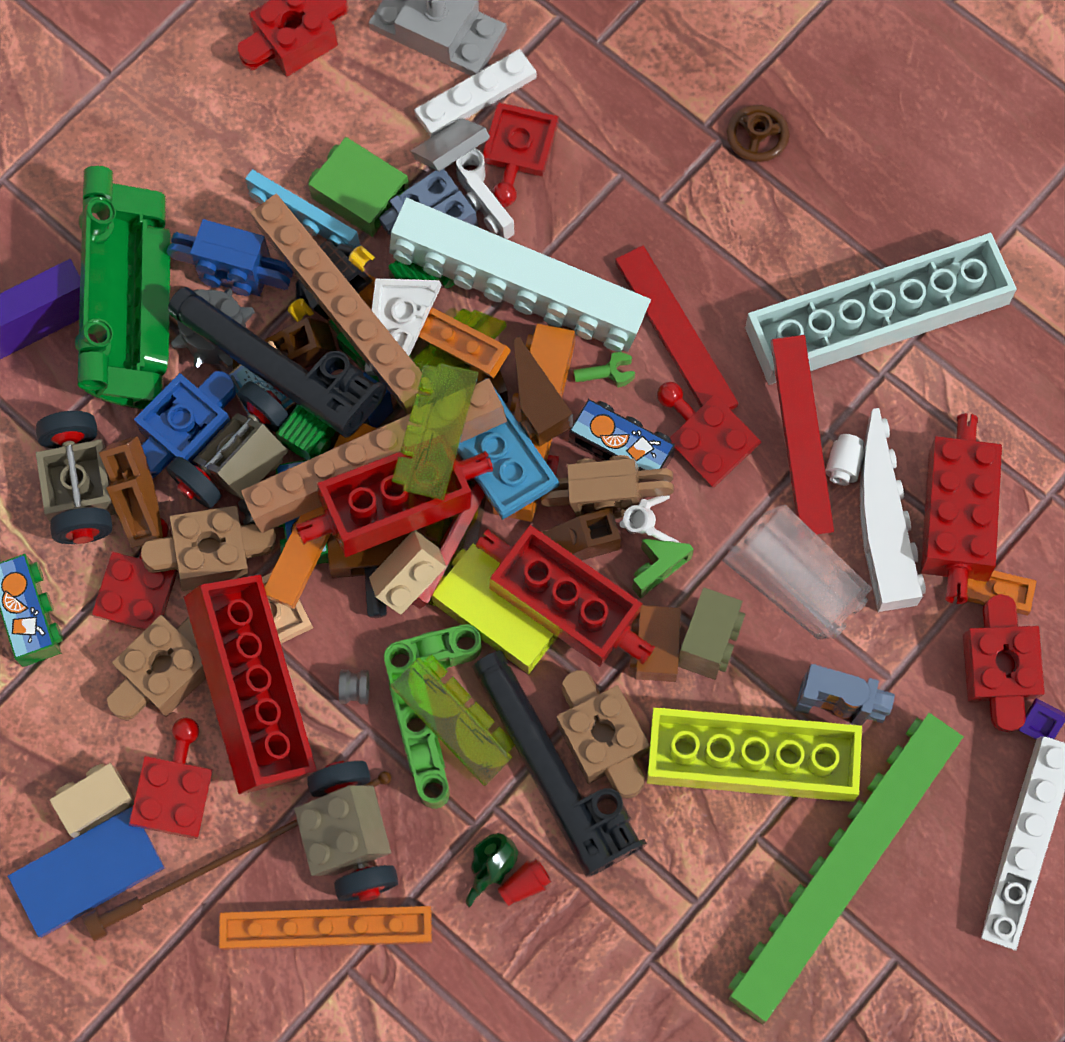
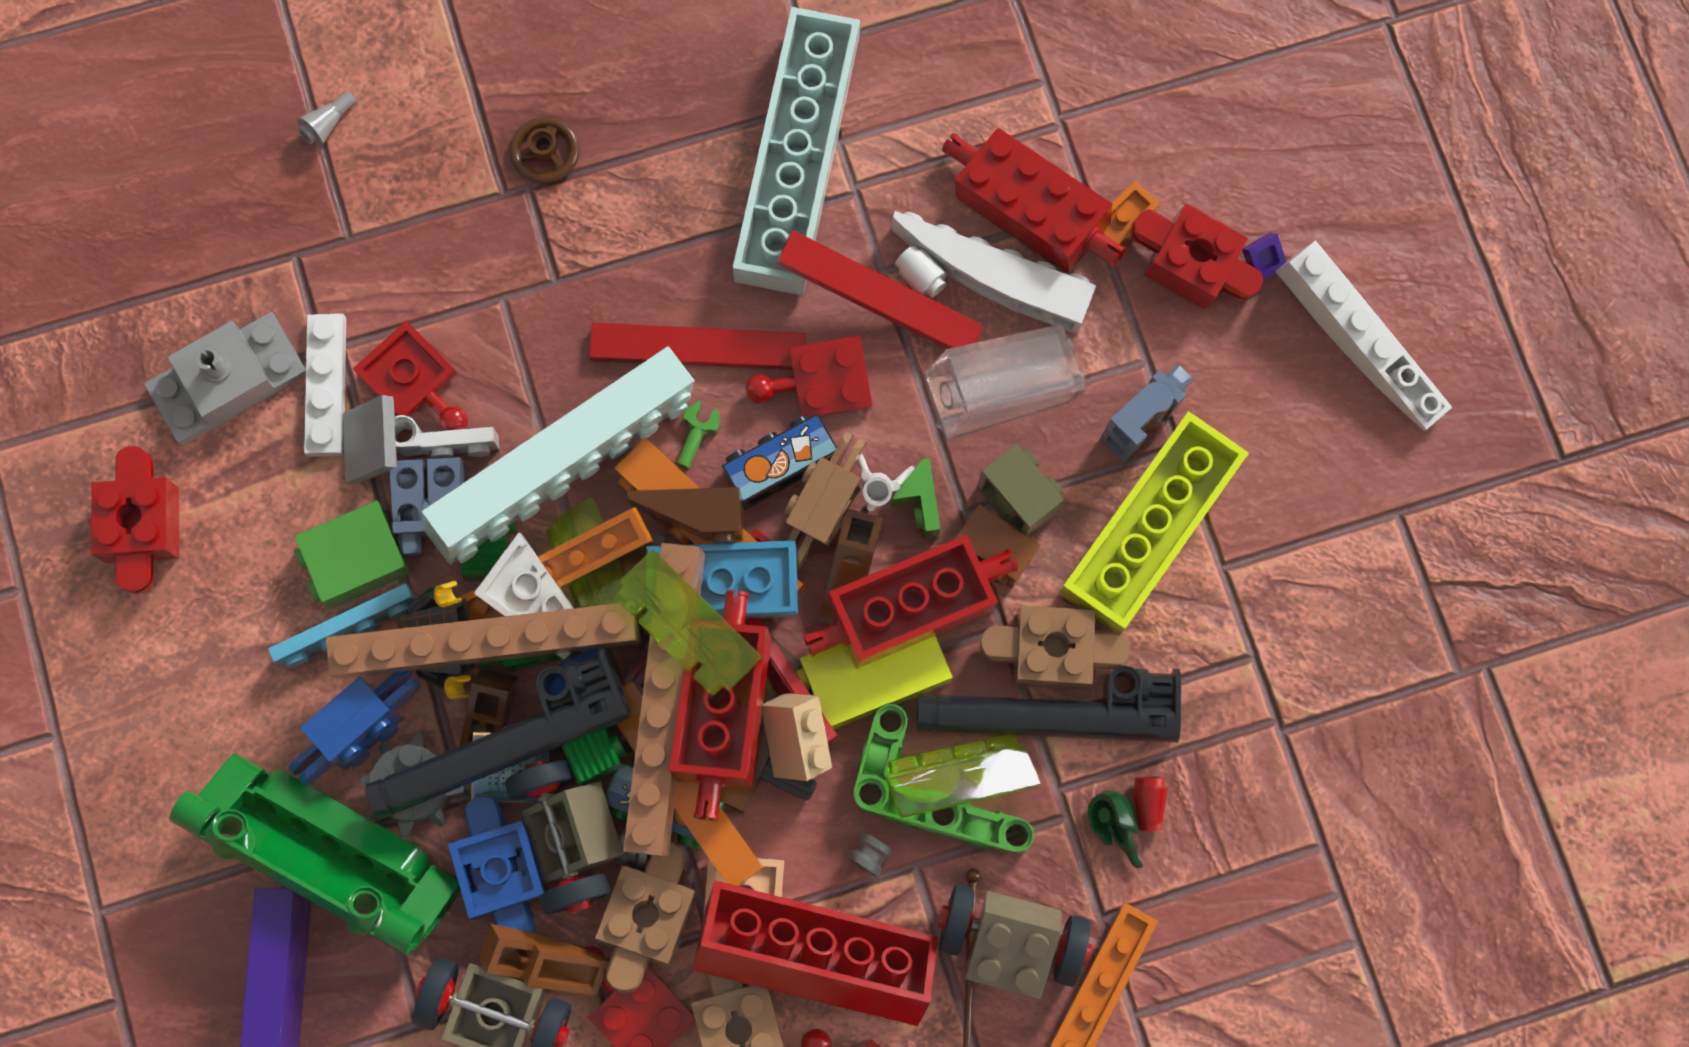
camera: 65 degrees left, 5 degrees up
bright green brick [727,713,964,1025] -> none

